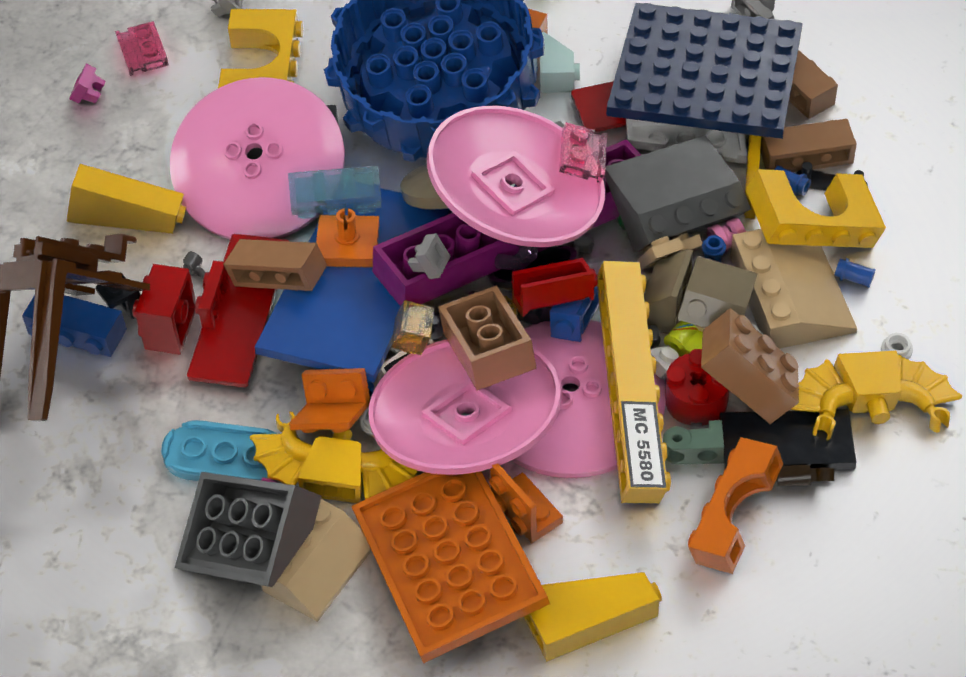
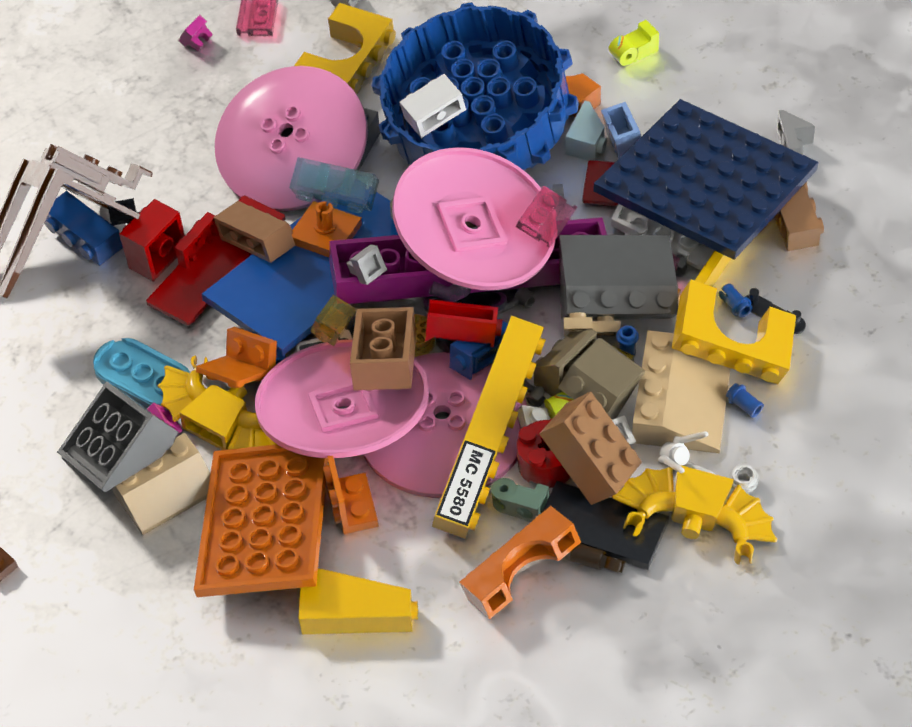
camera: 25 degrees right, 0 degrees up
yellow slope [67,164,186,234] -> none
dark grey hand [183,251,206,279] -> none
bright pink wheel [707,217,746,253] -> none
medium nougat brick [760,119,857,172] -> none
none -> white brick [400,74,466,138]
none -> light blue piece [601,102,641,158]
none -> white plant [658,431,714,474]

